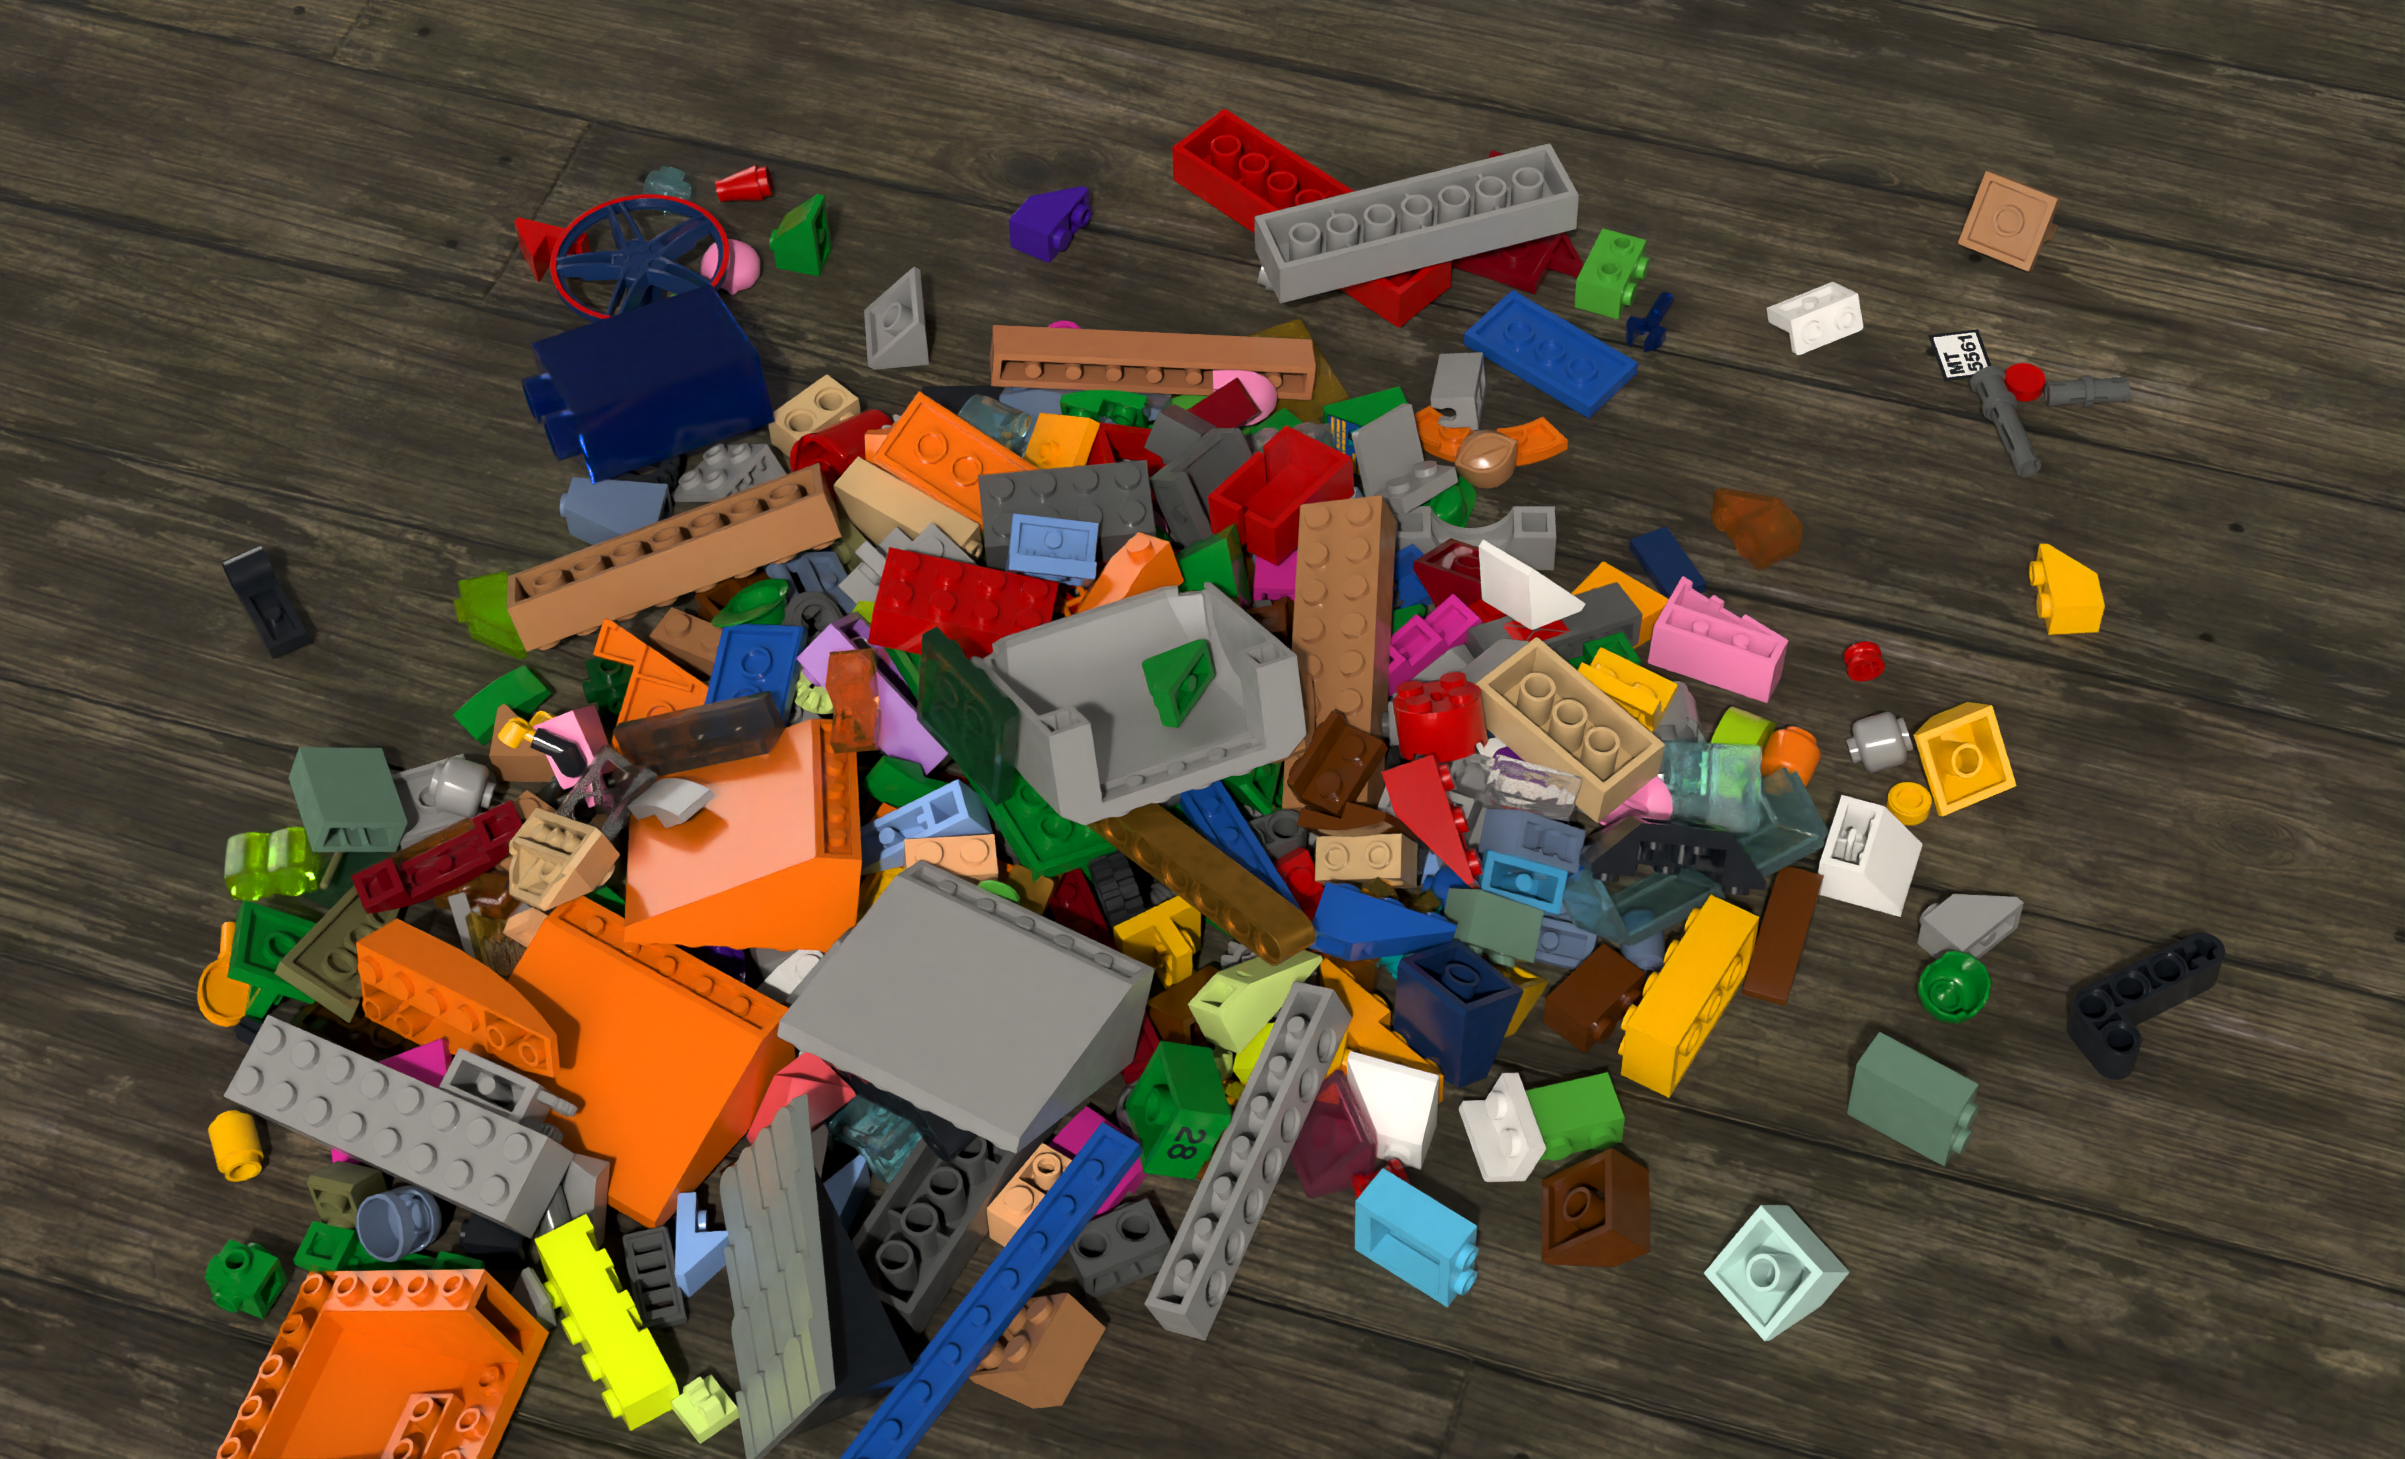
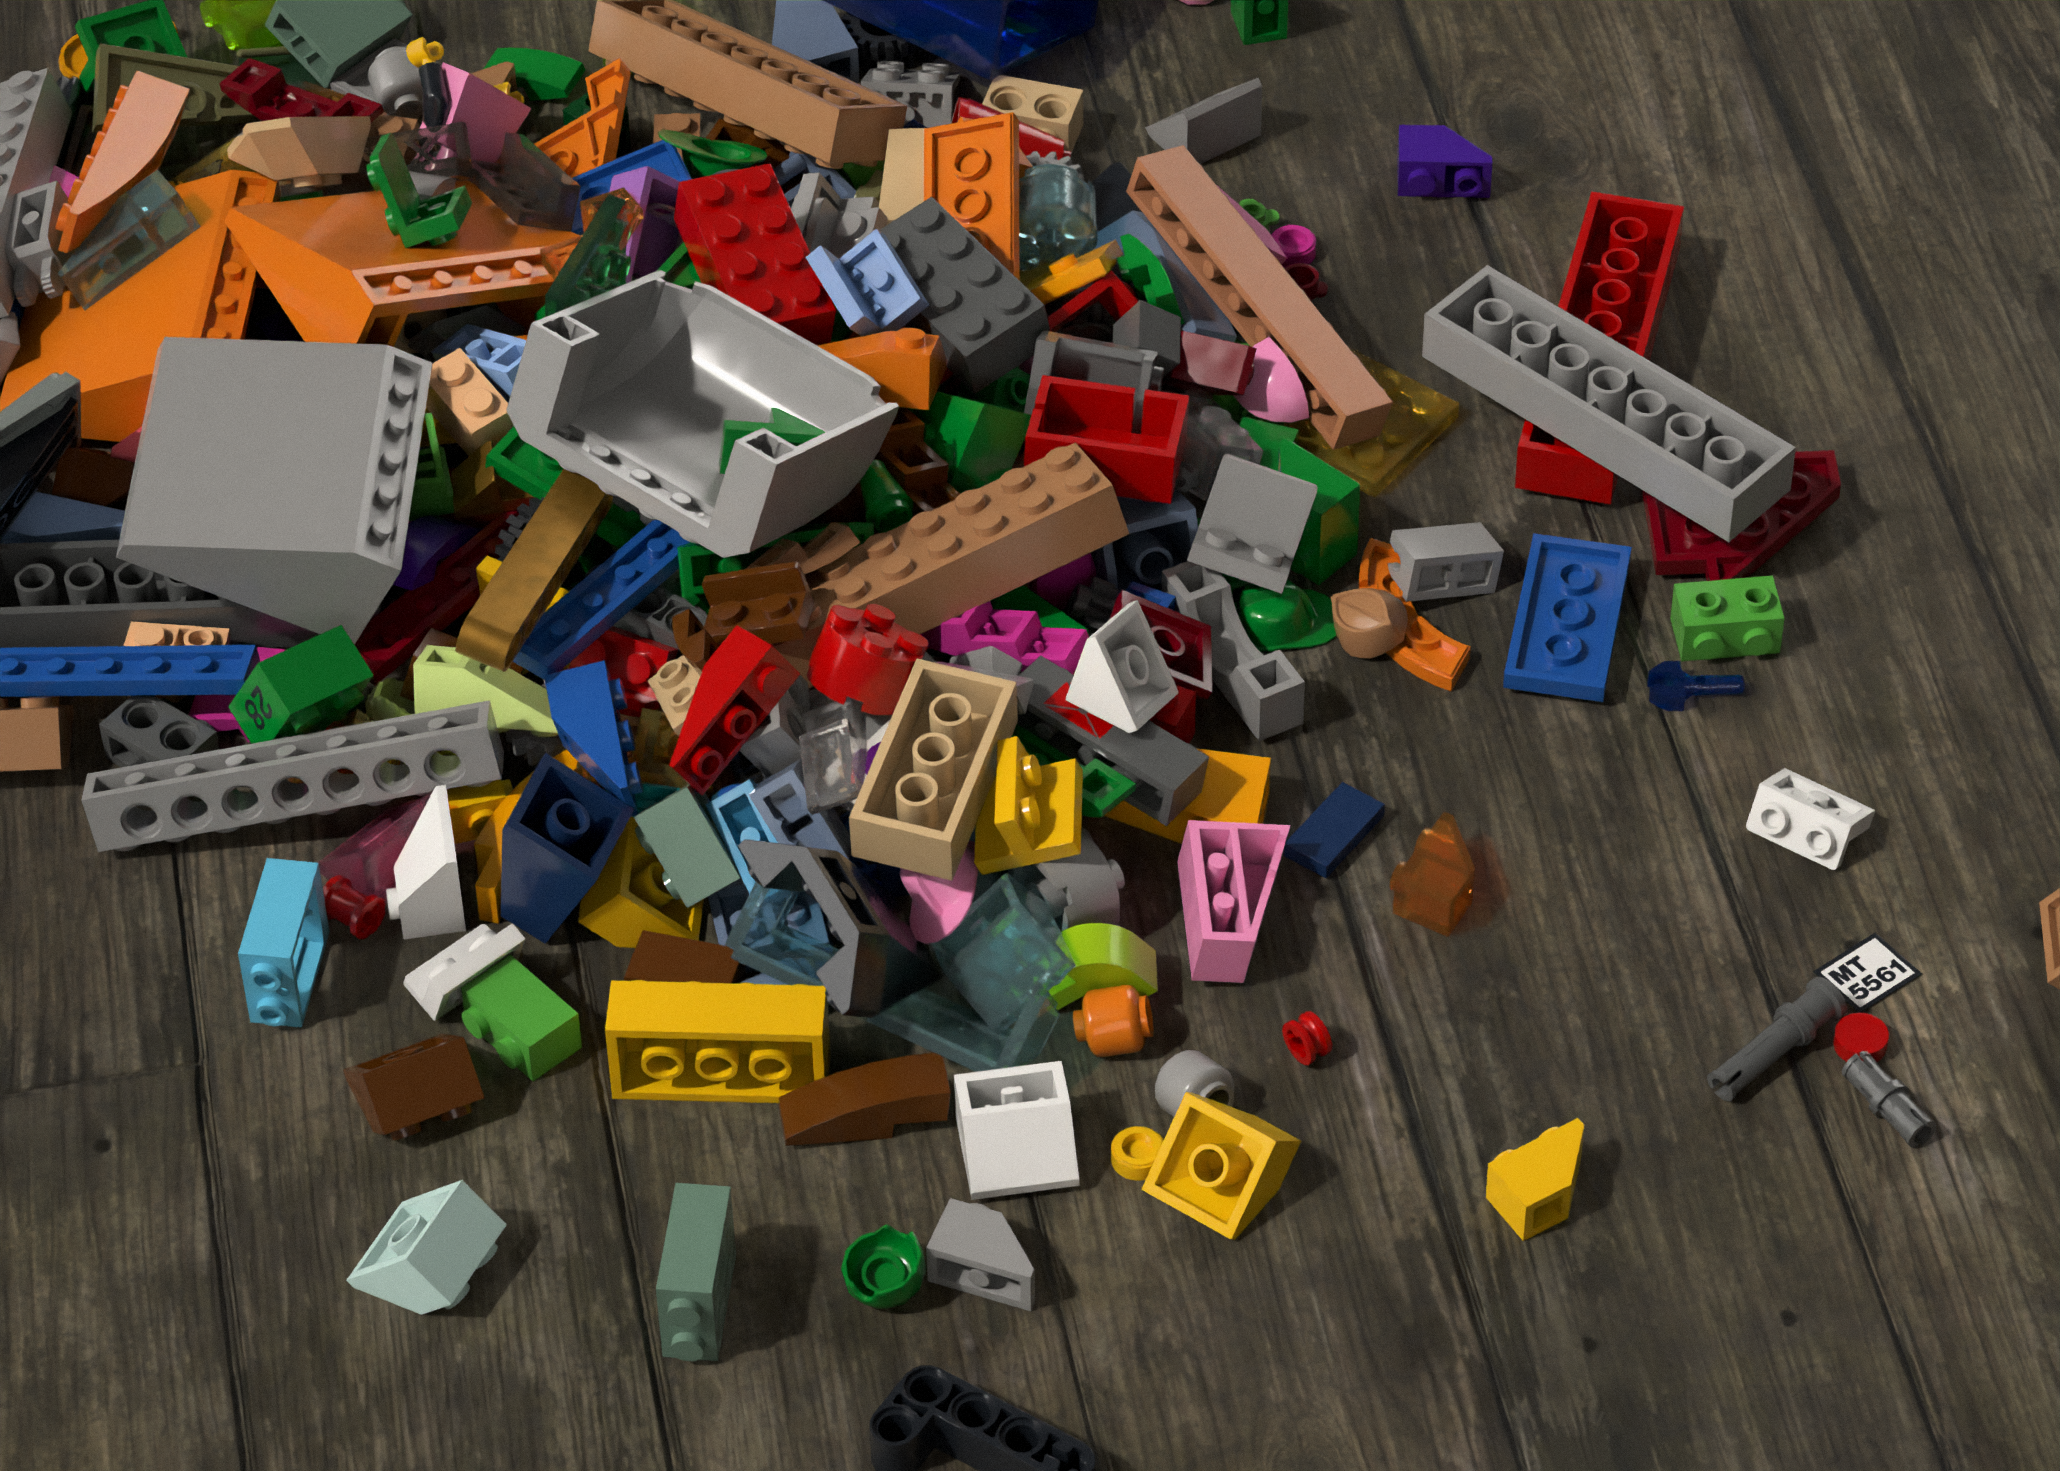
camera: 60 degrees right, 5 degrees down
none -> clear light blue slope [58,170,201,311]
none -> green bracket [366,133,472,248]

